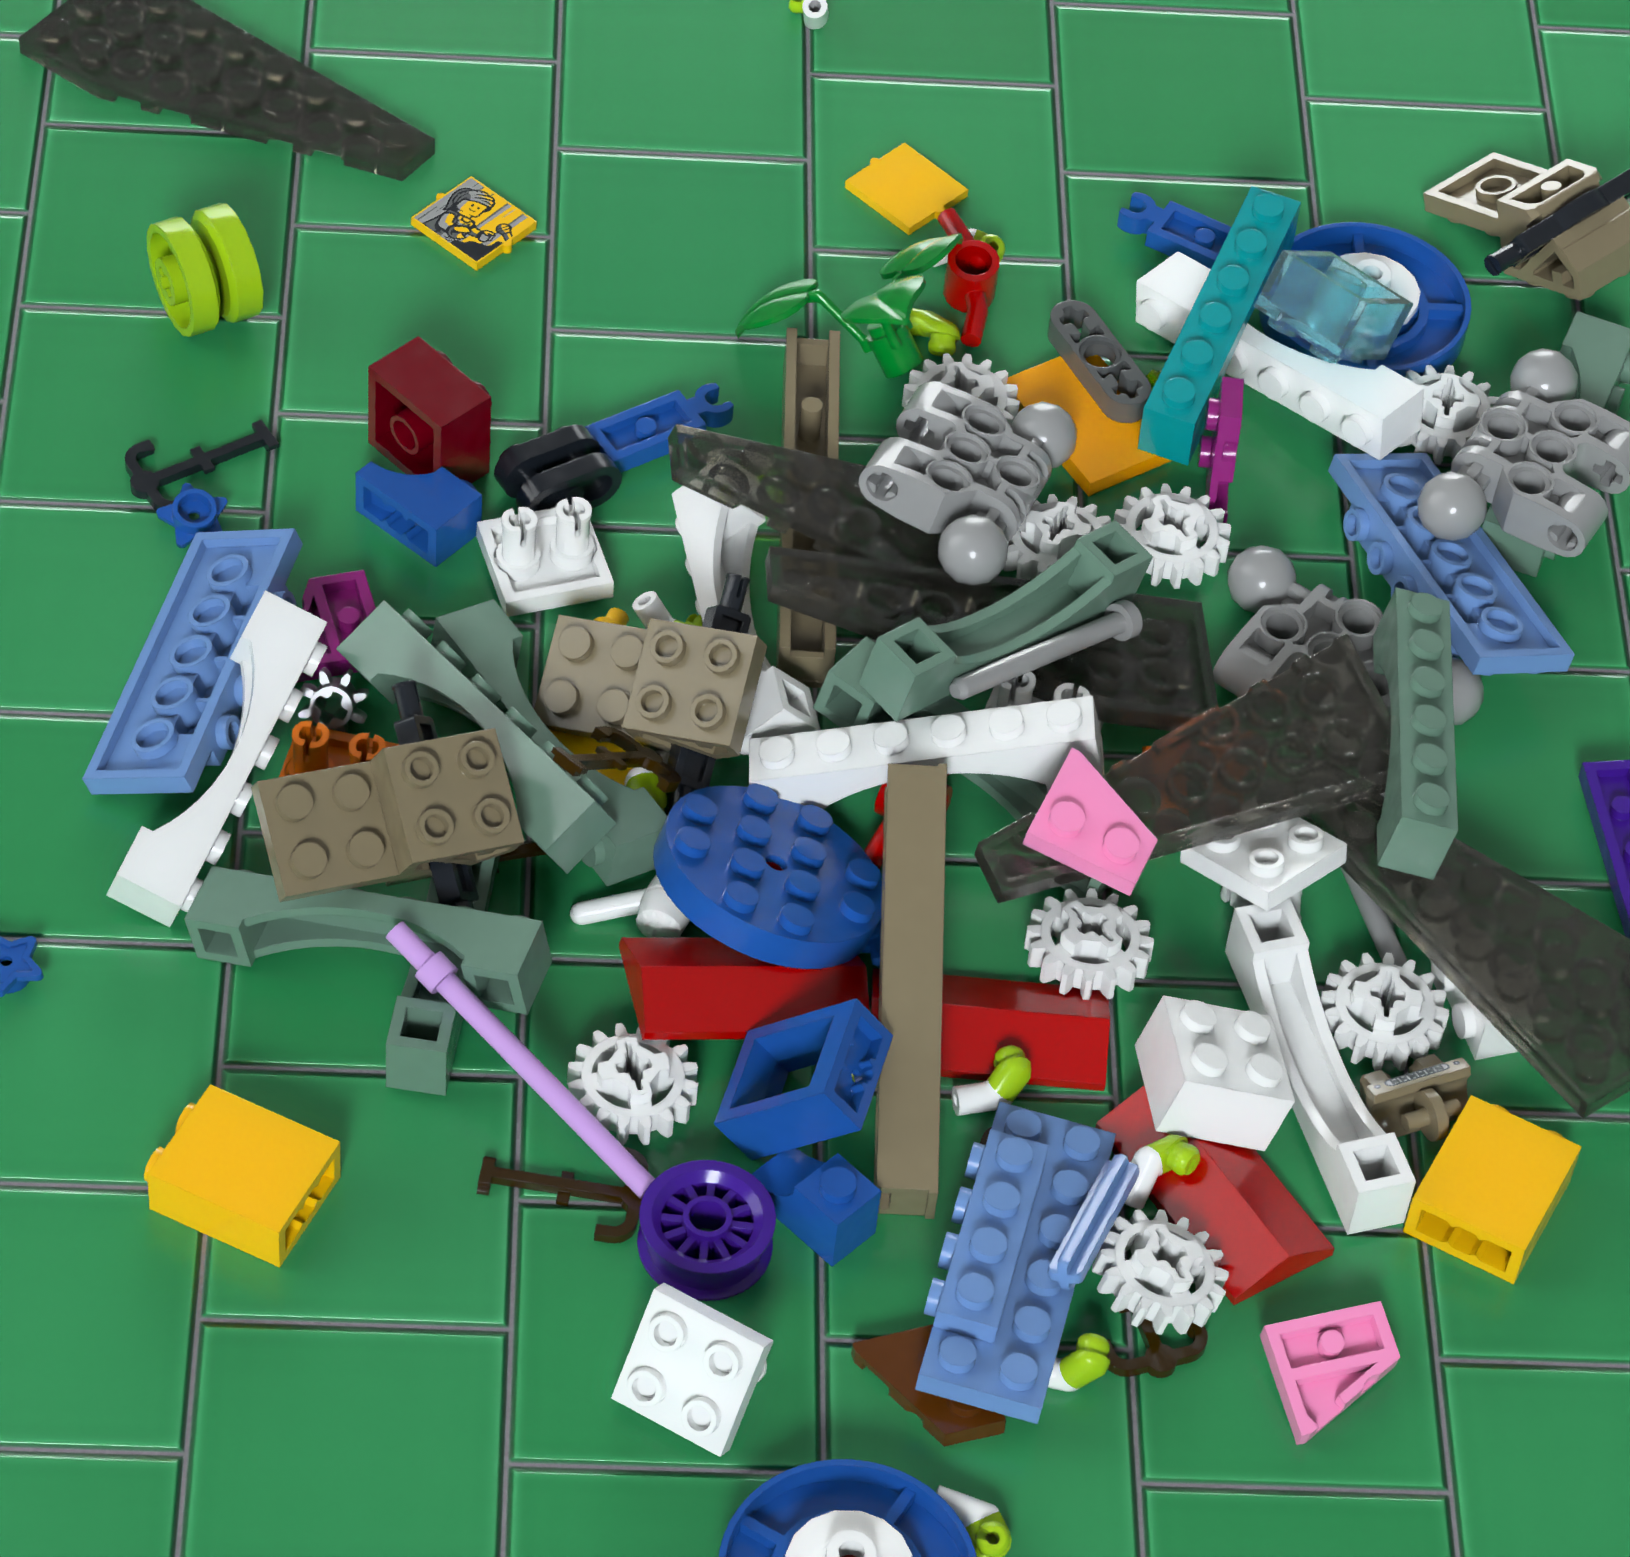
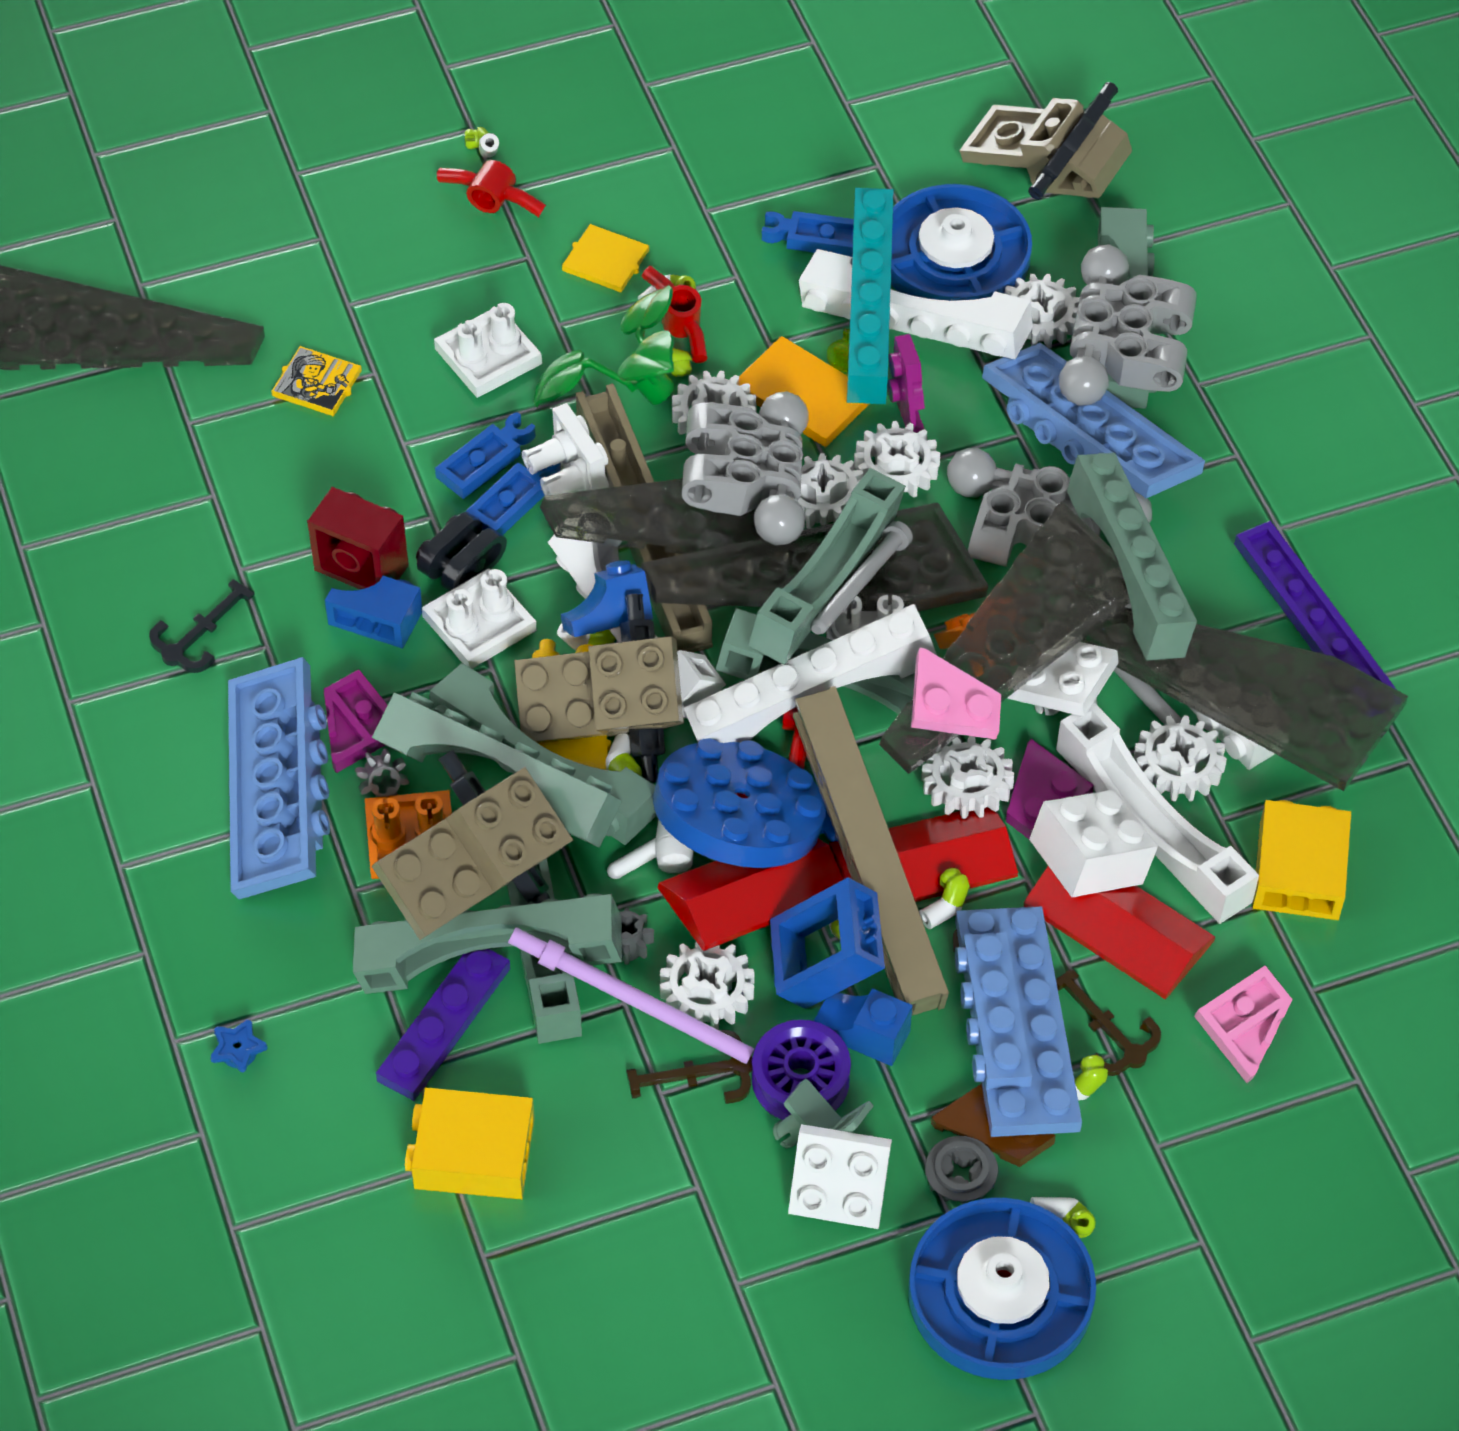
camera: 15 degrees left, 5 degrees up
white arch [106,590,328,928] -> none
lime wheel [147,203,264,337] -> none
blue plate [156,483,228,548] -> none
dark brown piece [551,726,681,793] -> none
dark grey beam [1047,300,1151,423] -> none
medium blue axle [1048,1154,1139,1290] -> none
white gear [1092,1209,1229,1335] -> none
arm [1124,1134,1200,1209] -> none
clear light blue brick [1254,250,1413,364] -> none
dark tan hips [1360,1054,1471,1142] -> none
none -> dark purple plate [376,949,511,1101]
none -> white plate [434,303,542,398]
none -> blue plate [435,412,536,499]
none -> red piece [437,160,546,218]
none -> white plate [522,403,609,512]
none -> blue arch [560,560,653,637]
none -> dark grey gear [620,908,654,965]
none -> sand green bracket [773,1079,873,1148]
none -> dark grey gear [925,1136,998,1205]
none -> magenta wing [1006,739,1094,839]

